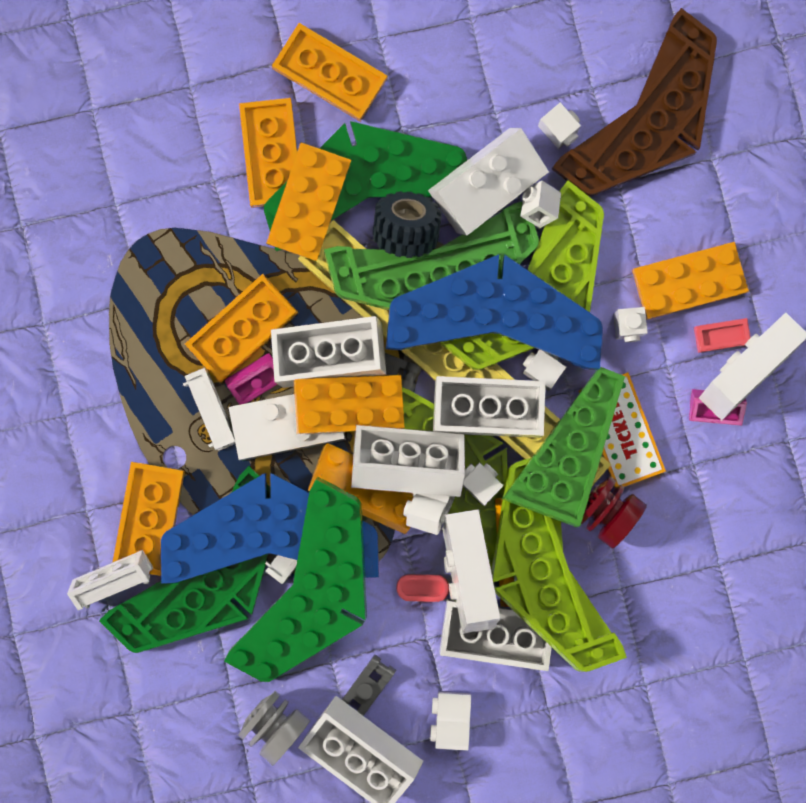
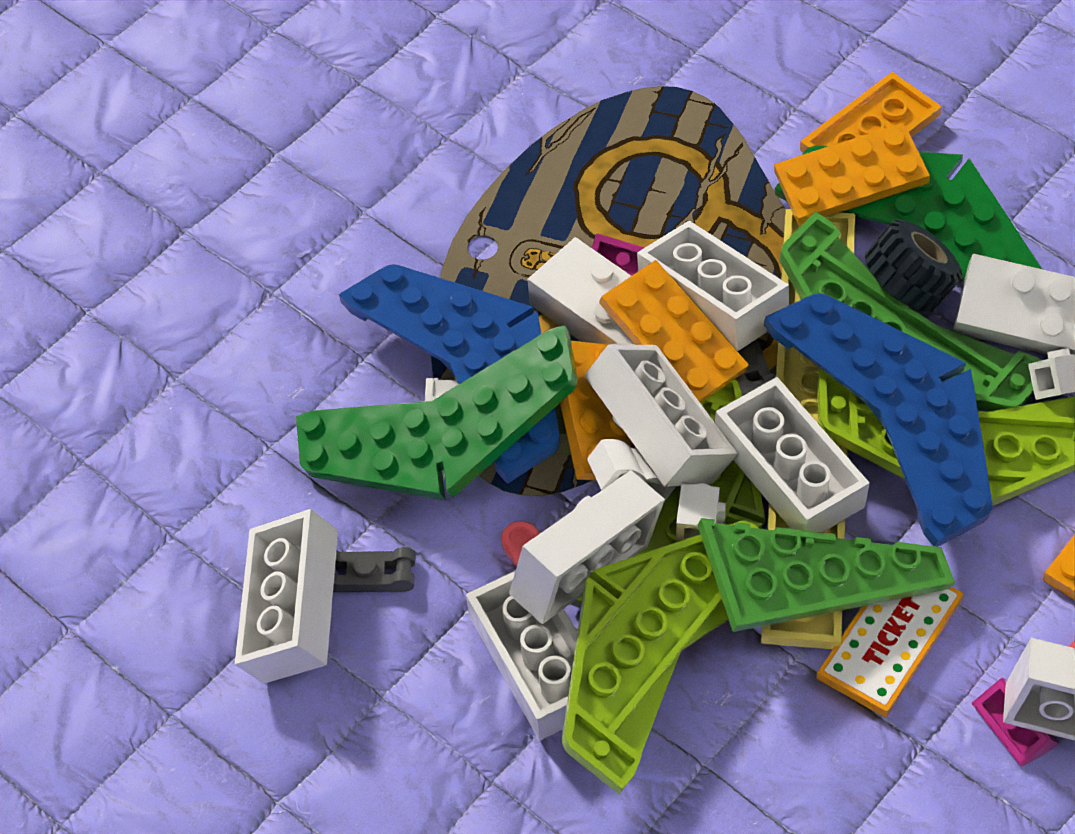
camera: 60 degrees right, 30 degrees down
white container [67,550,153,610] -> none
green wing [99,466,271,653] -> none
light orange plate [112,462,185,576] -> none
white container [183,368,236,451] -> none
light orange tile [185,274,299,384] -> none
light grey wheel [238,690,310,766] -> none
light orange plate [272,23,388,122] -> none
white brick [430,691,471,750] -> none
white brick [522,350,566,391] -> none
dark red wheel [581,476,647,549] -> none
white brick [613,307,647,343] -> none

